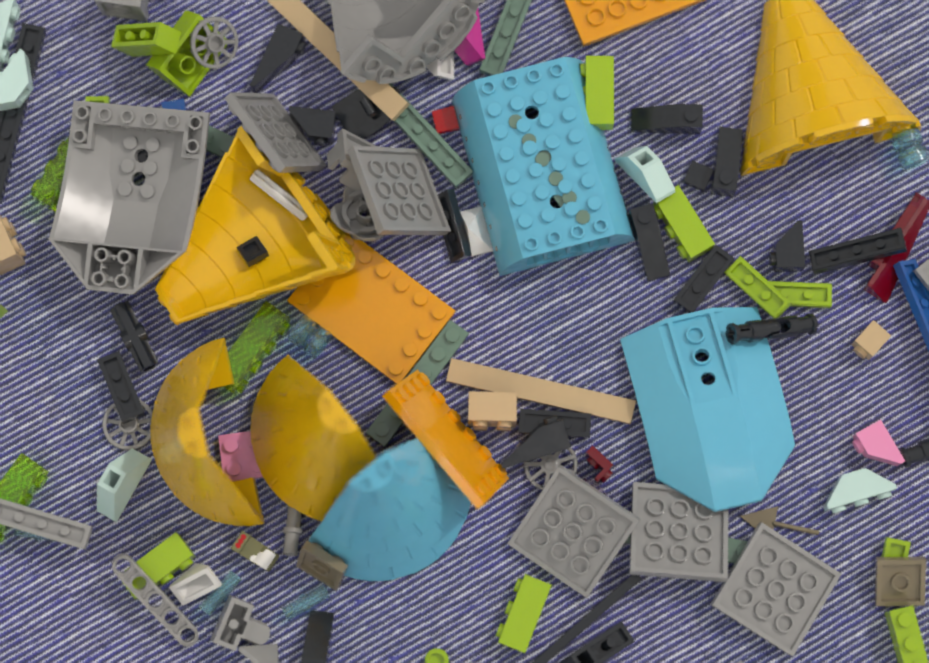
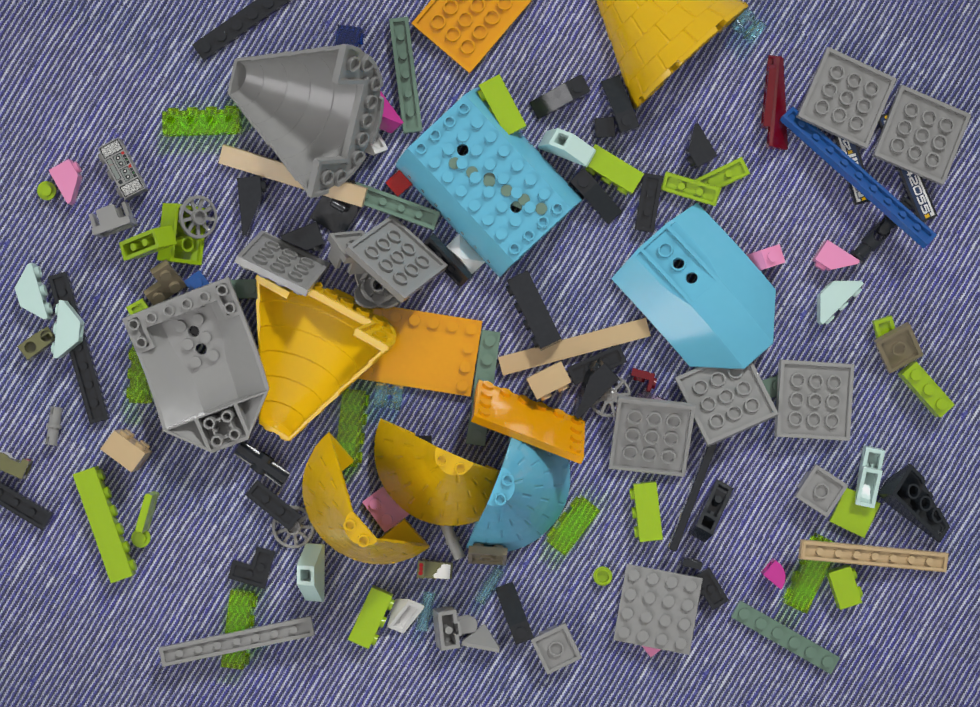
camera: 30 degrees left, 10 degrees up
light grey beam [112,553,199,647] -> none
black tile [236,236,269,267] -> none
white axle [250,169,308,221] -> none
black piece [726,313,818,345] -> none
dark tan piece [740,506,820,535] -> none
black tile [809,228,907,275] -> none
tan brick [851,320,891,360] -> none
none -> dark tan plate [143,260,187,305]
none -> black plate [228,546,276,589]
none -> black brick [506,270,562,351]
none -> clear neon green brick [546,495,600,556]
none -> bright pink slope [747,244,785,271]

